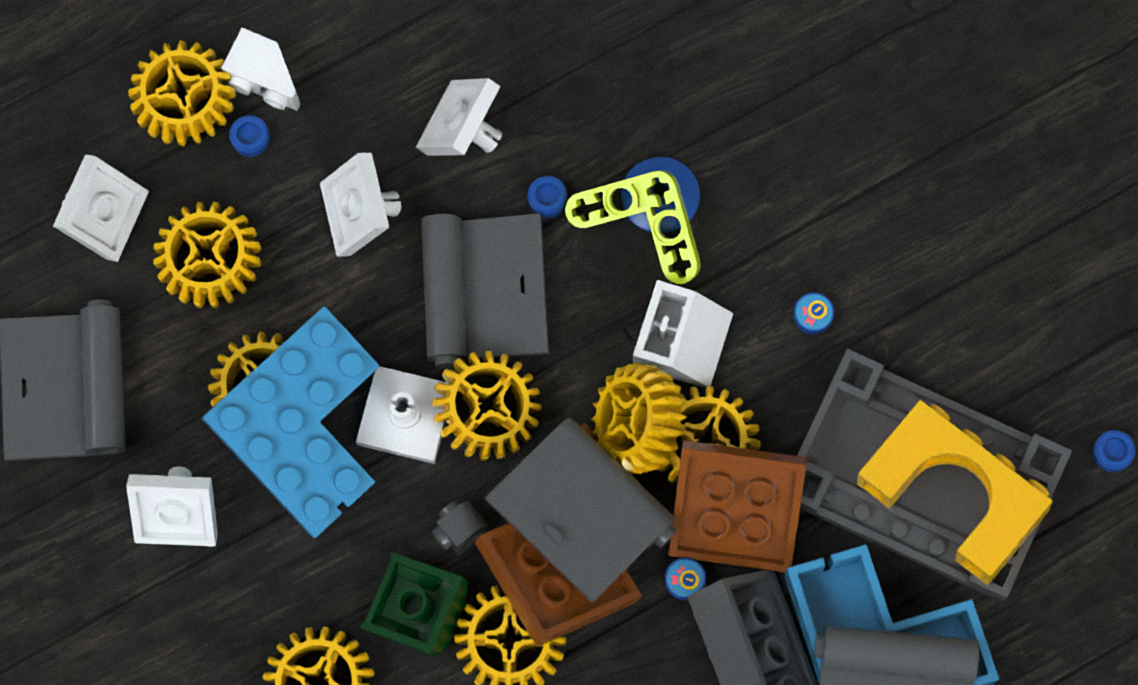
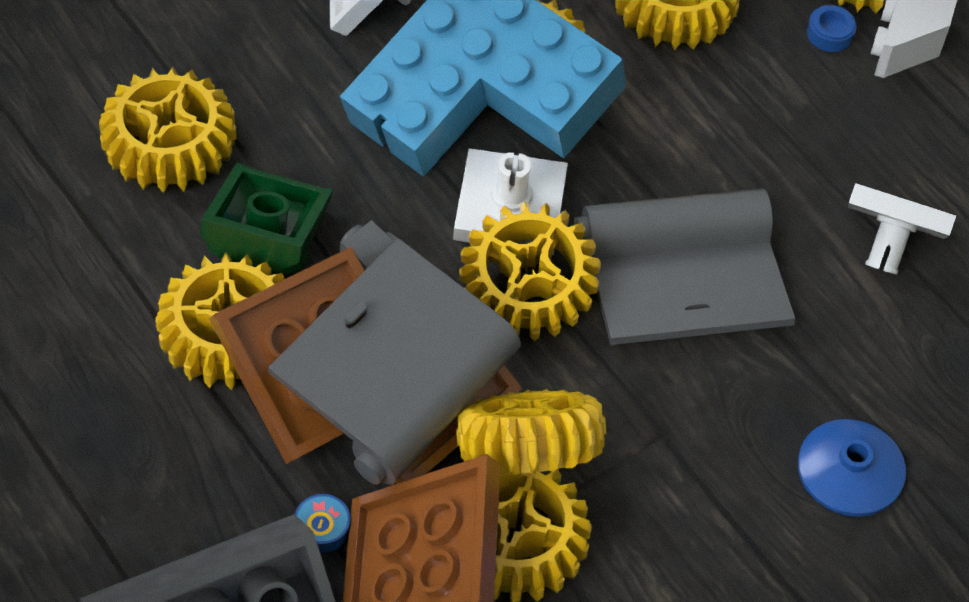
camera: 75 degrees right, 20 degrees down
white tile [320,153,401,257] -> none
blue tile [528,176,567,218] -> none
neon yellow beam [565,170,701,284] -> none
white slope [633,280,733,388] -> none

